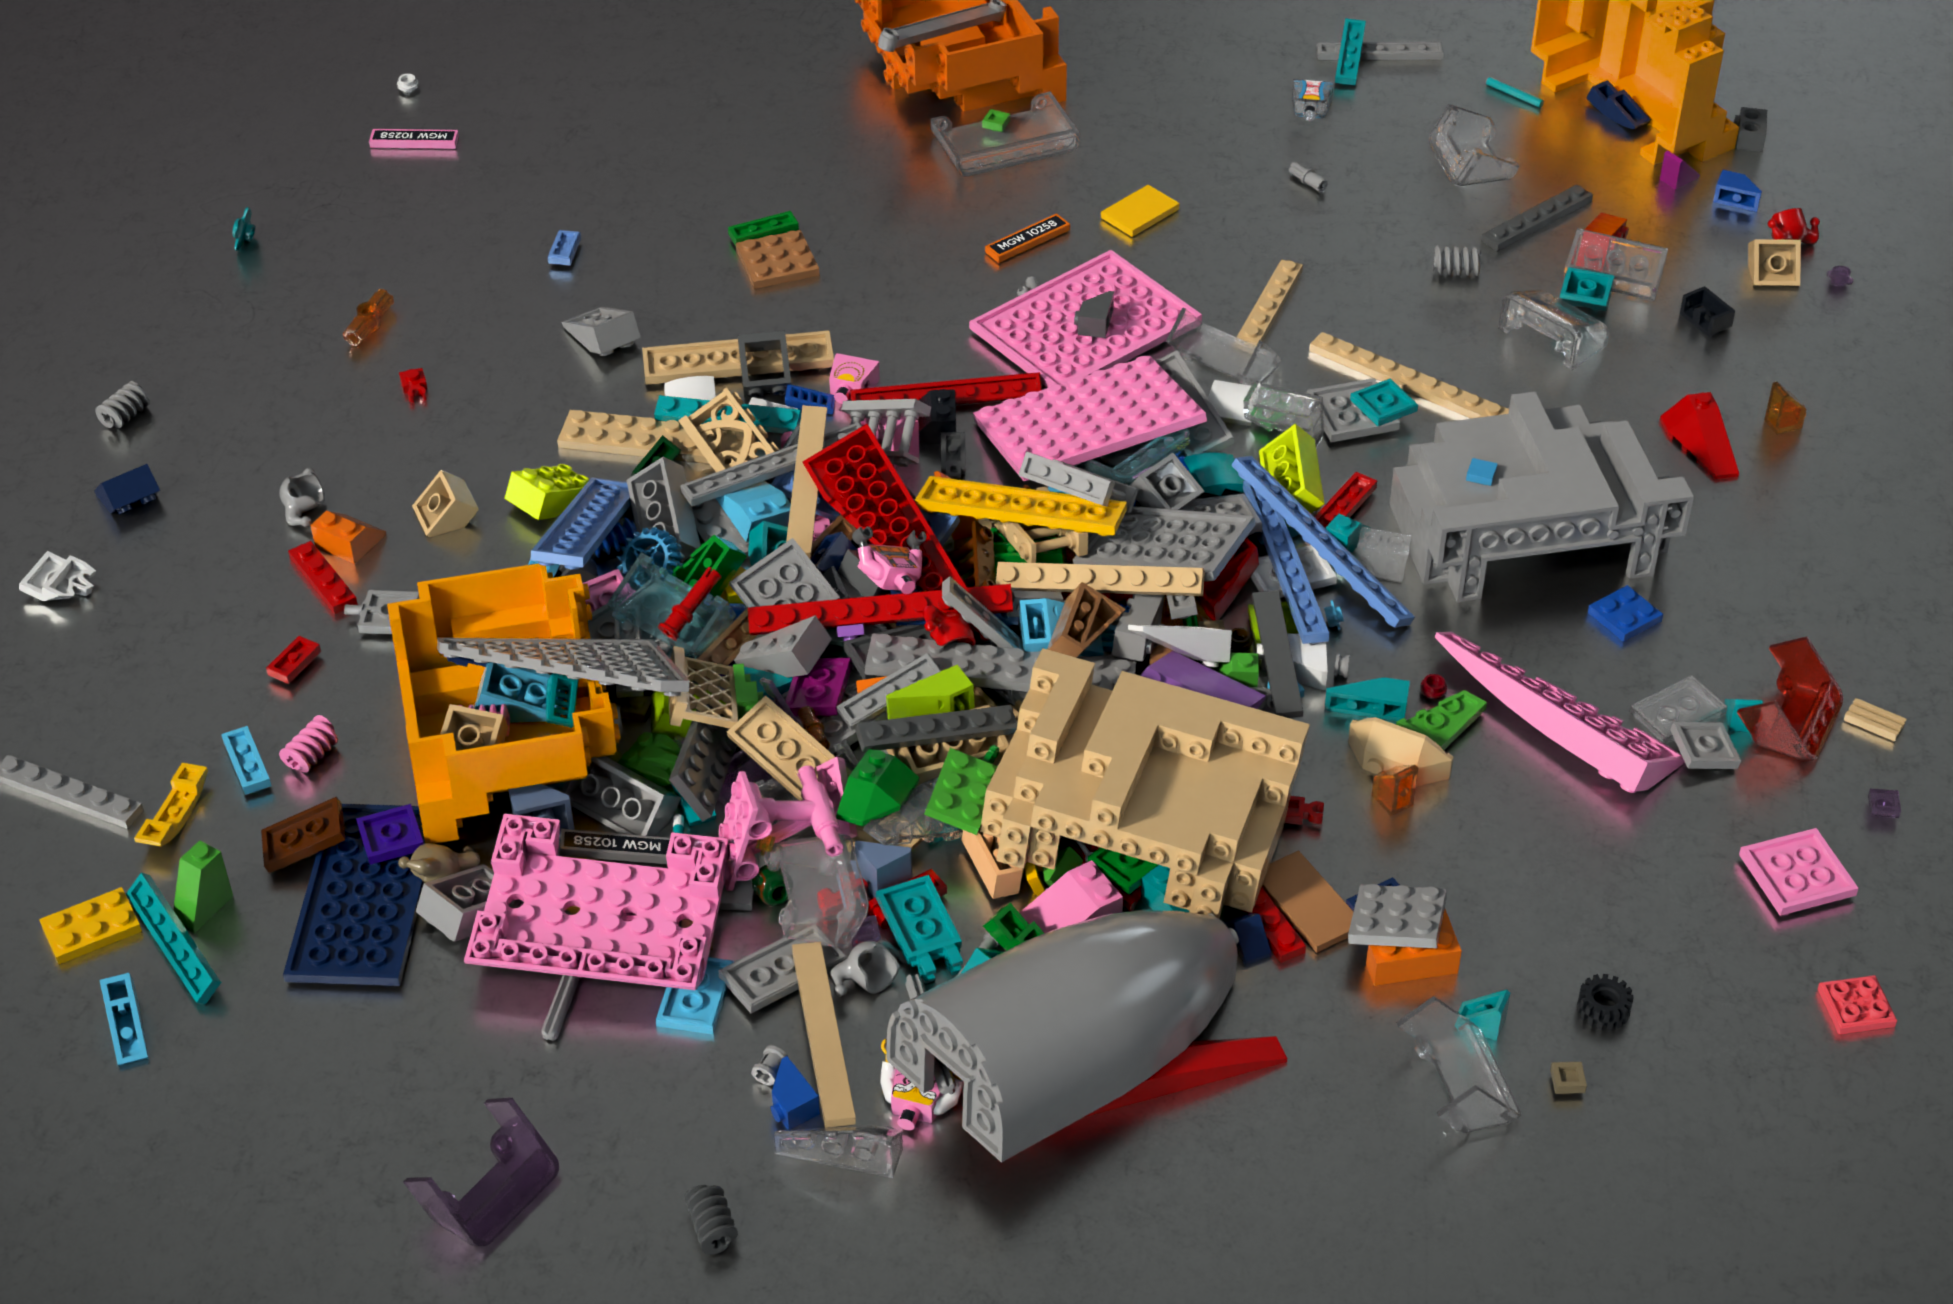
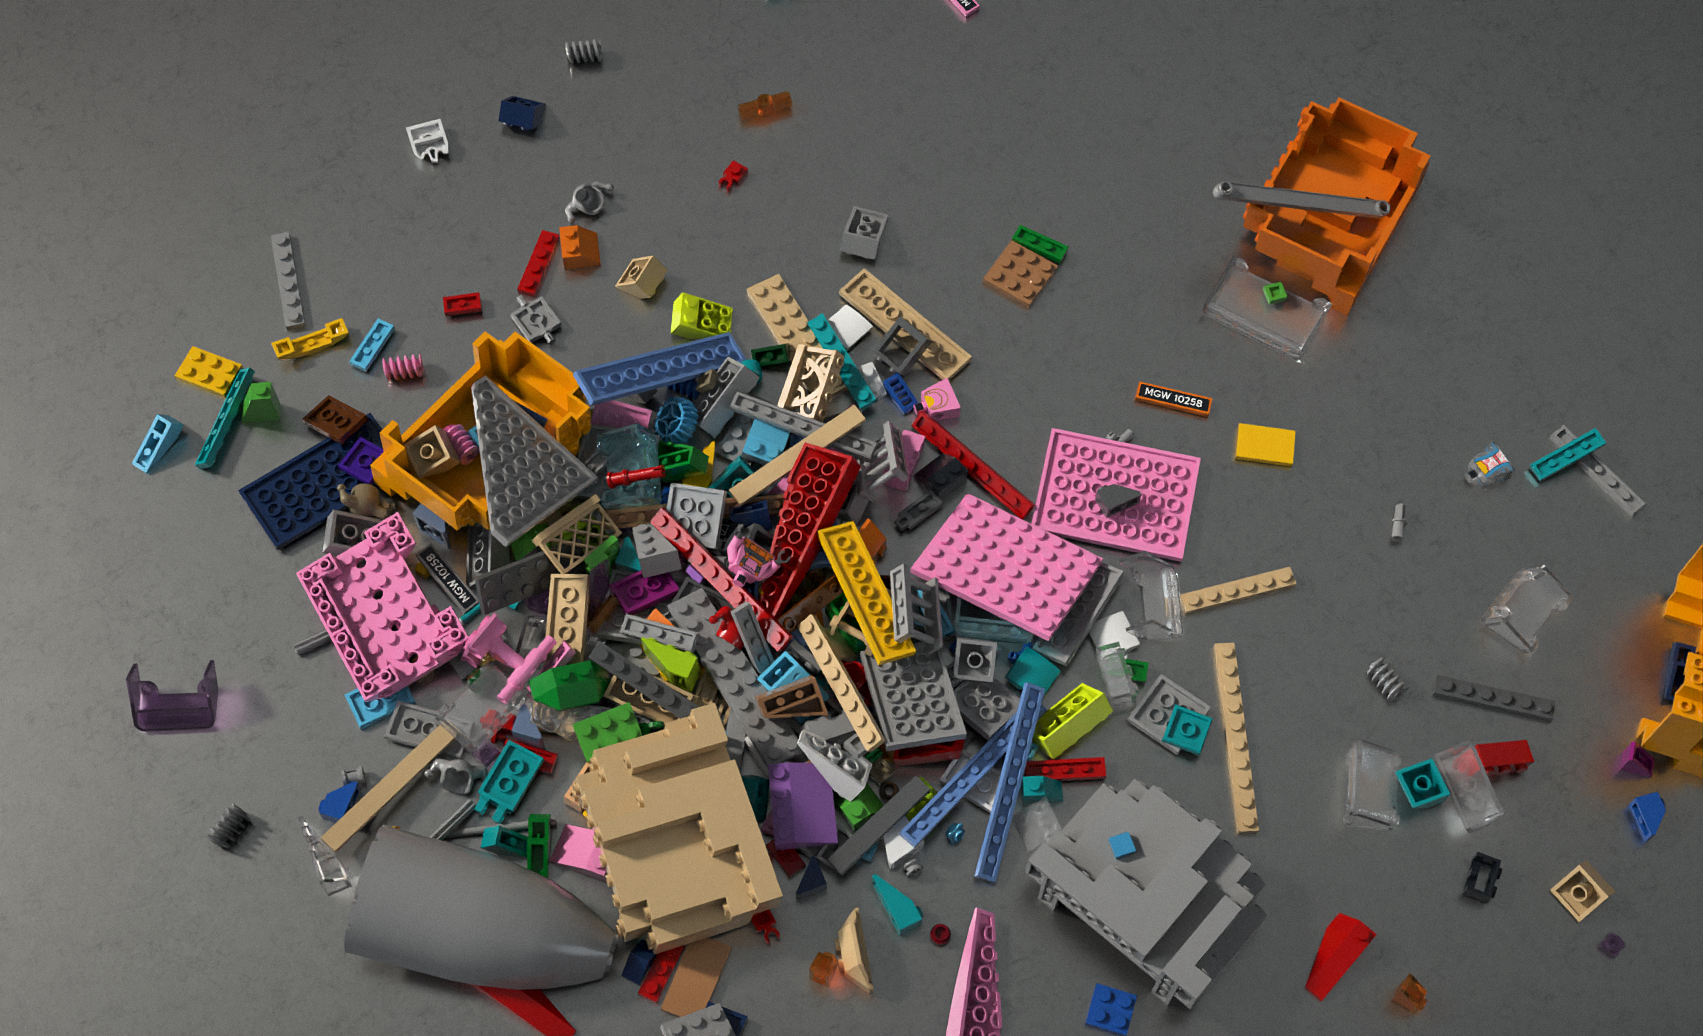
camera: 50 degrees right, 20 degrees up
medium blue plate [548,230,581,265] -> none
bright green wing [1396,690,1487,750] -> none
teal bar [1486,77,1544,108] -> none
red piece [1767,208,1820,244] -> none
none -> dark tan plate [696,369,718,394]

